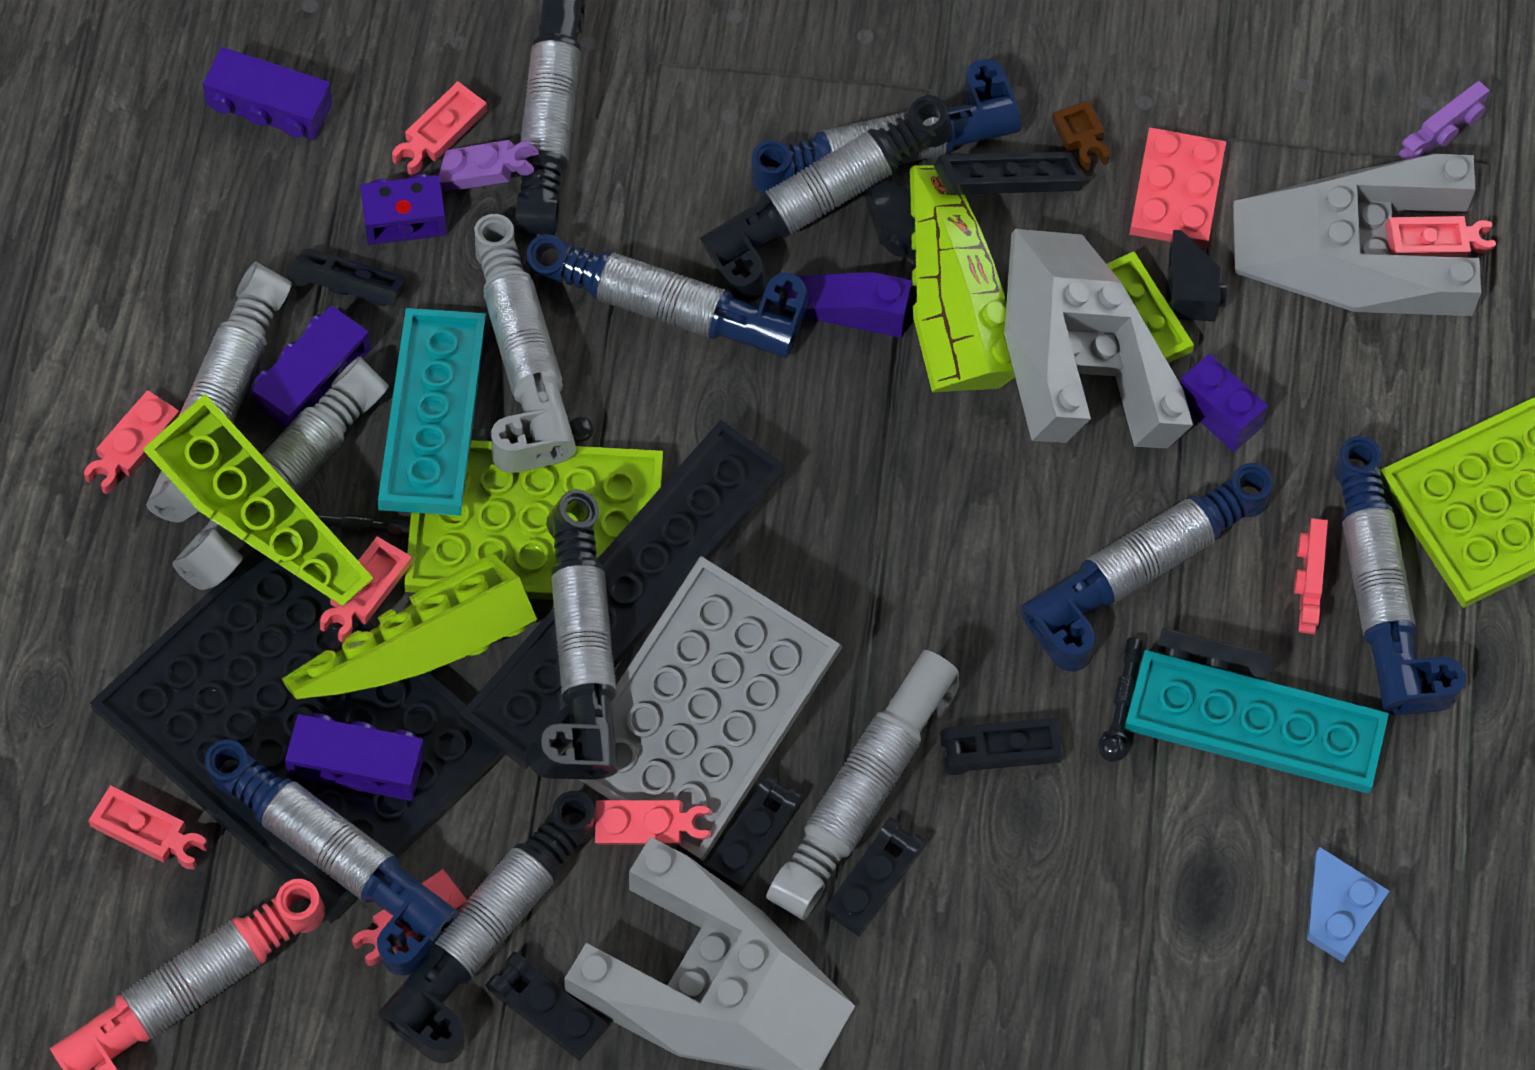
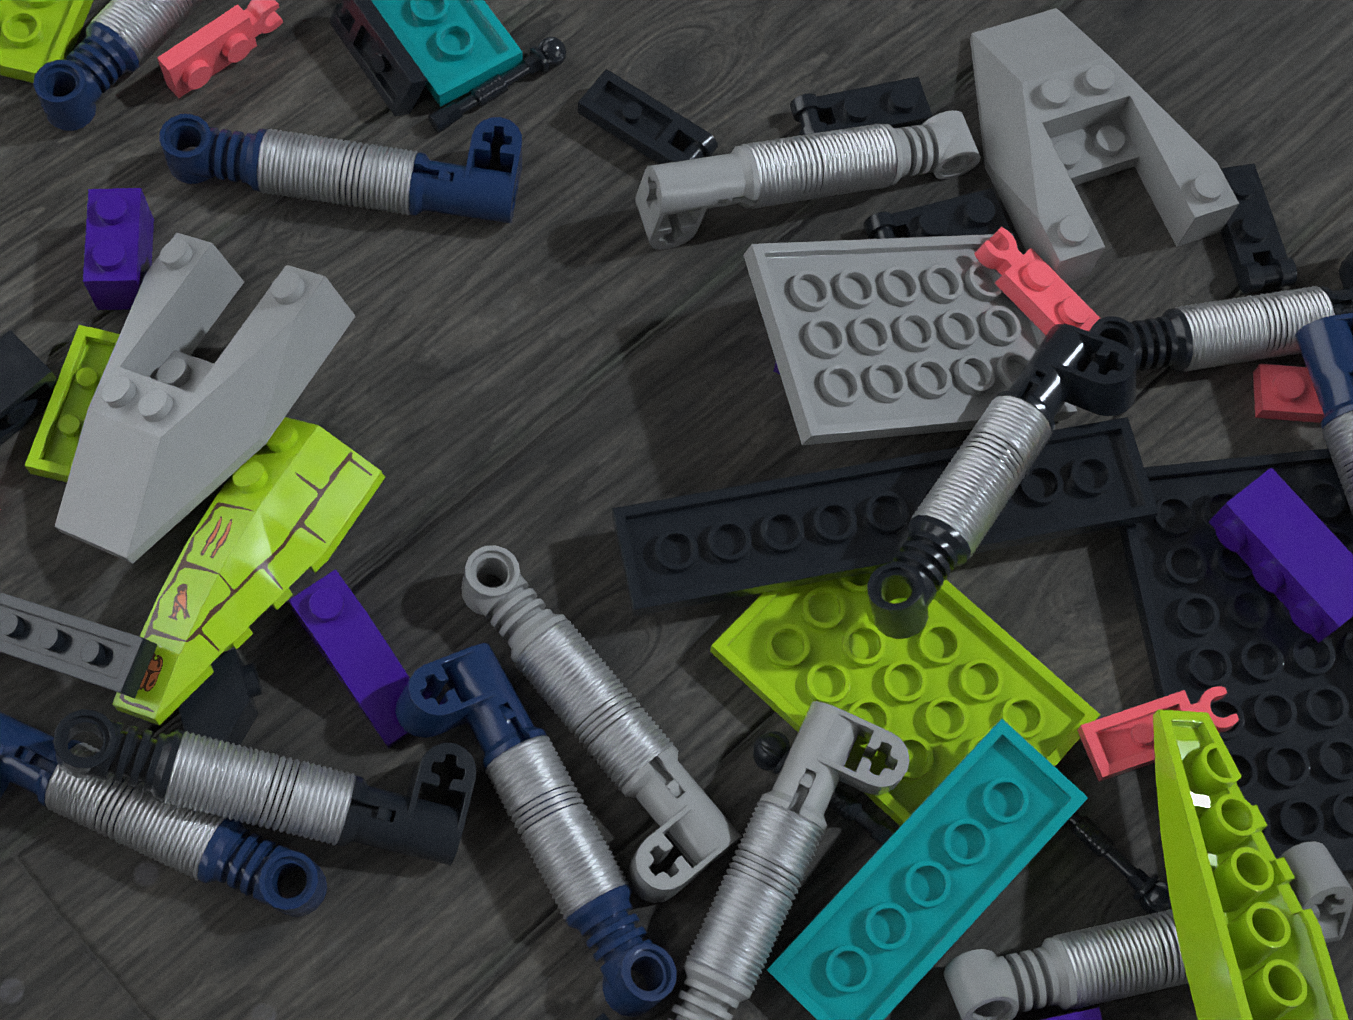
camera: 145 degrees left, 5 degrees up
lime wedge [282,553,537,699] -> none
none -> piece [461,545,742,903]

